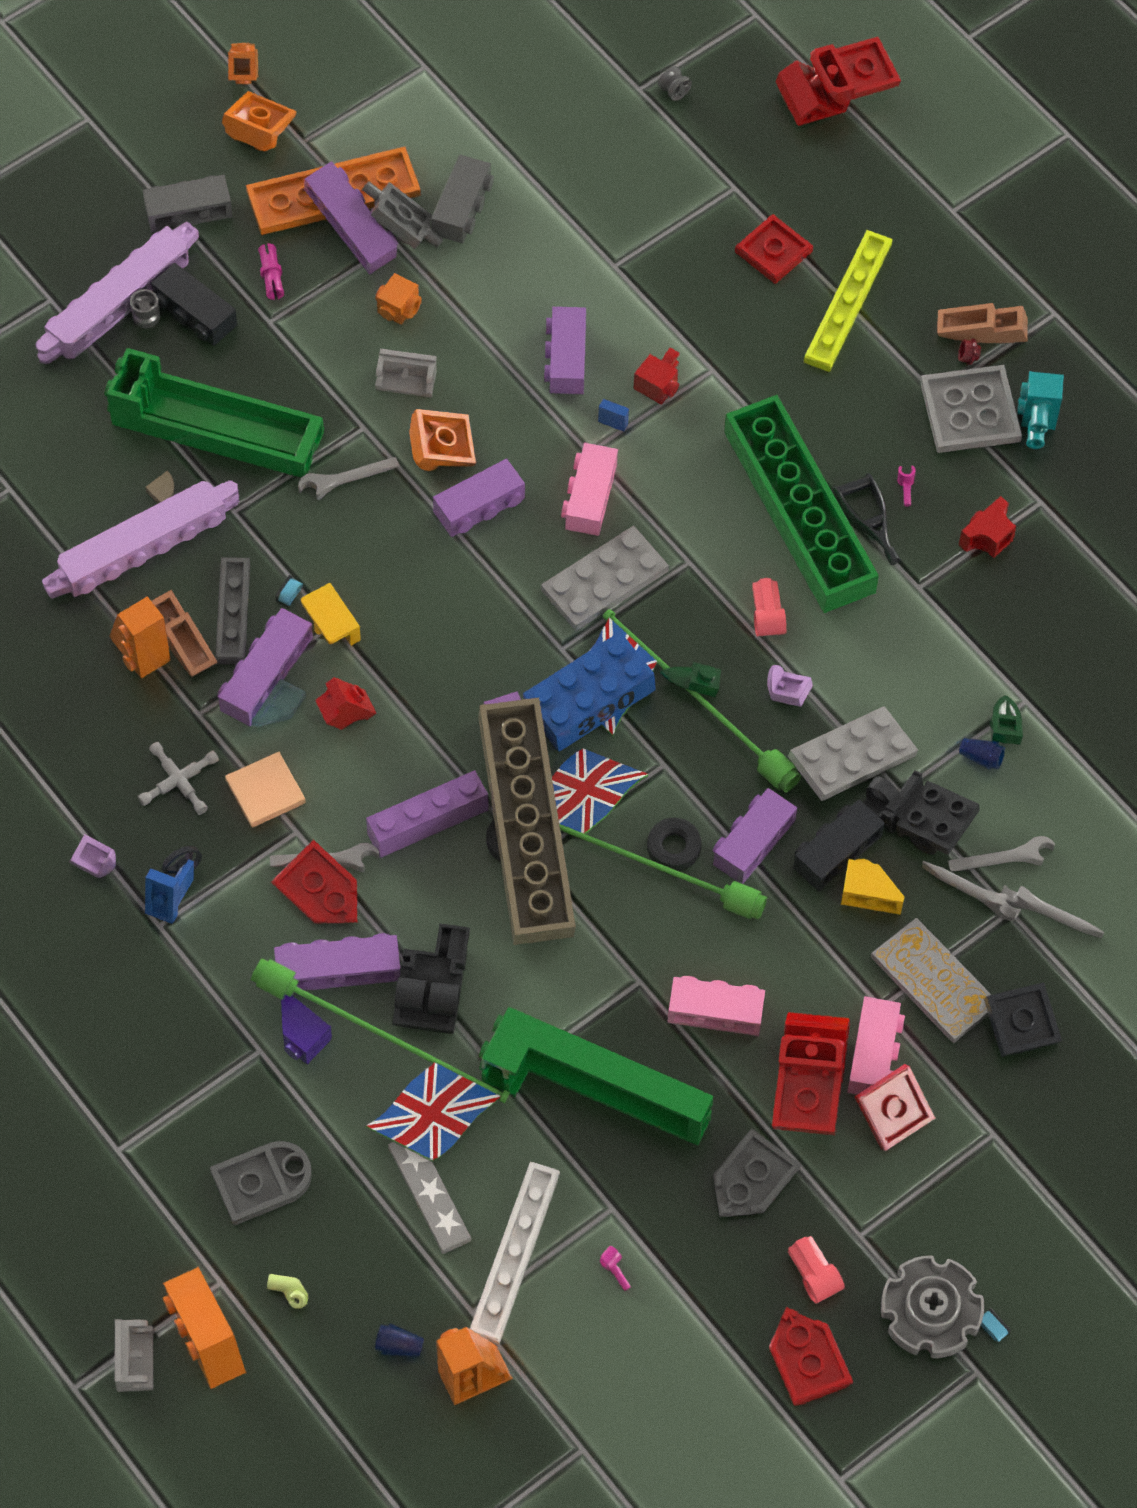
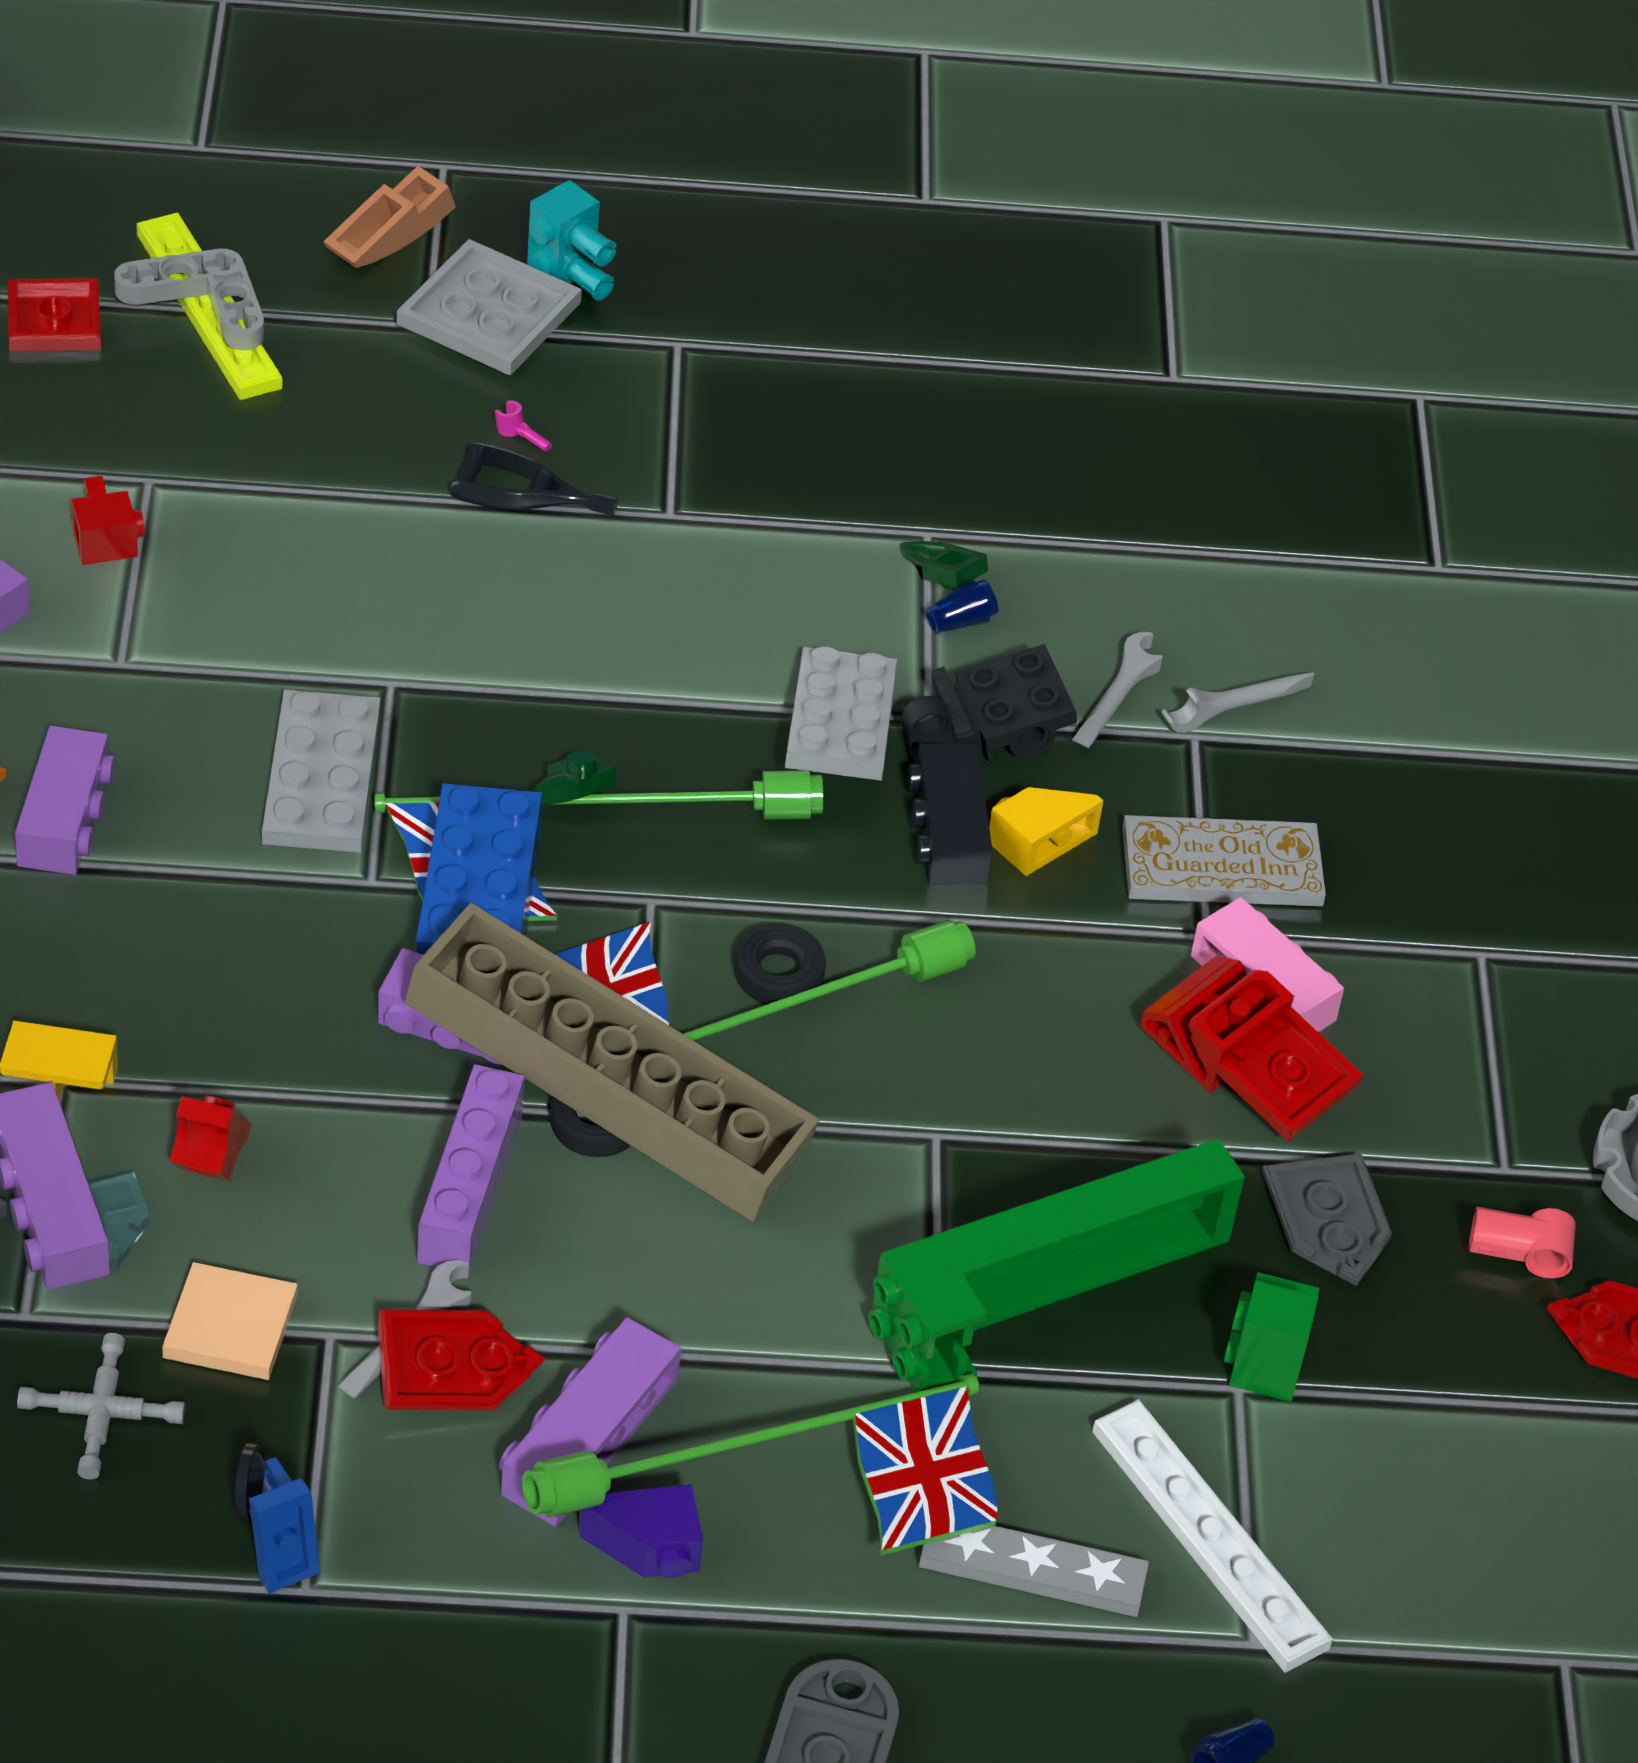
camera: 55 degrees left, 15 degrees down
lavender plate [69,834,116,878] -> none
black plate [392,923,470,1034] -> none
orange wedge [437,1327,513,1405] -> none
bright pink brick [561,443,618,536] -> none
blue tile [598,399,629,432] -> none
dark pink hand [600,1246,631,1291] -> none
bright pink brick [667,976,765,1036] -> none
medium lavender brick [713,788,797,884] -> none
green brick [724,395,879,613] -> none
coral piece [752,578,786,637] -> none
lavender plate [767,665,813,707] -> none
tile [855,1064,935,1151] -> none
light grey piece [922,861,1021,921] -> none
dark red plate [958,338,981,365] -> none
red brick [959,496,1016,558] -> none
black plate [984,982,1062,1057] -> none
none -> light grey beam [114,249,264,350]
none -> green brick [1224,1272,1320,1402]

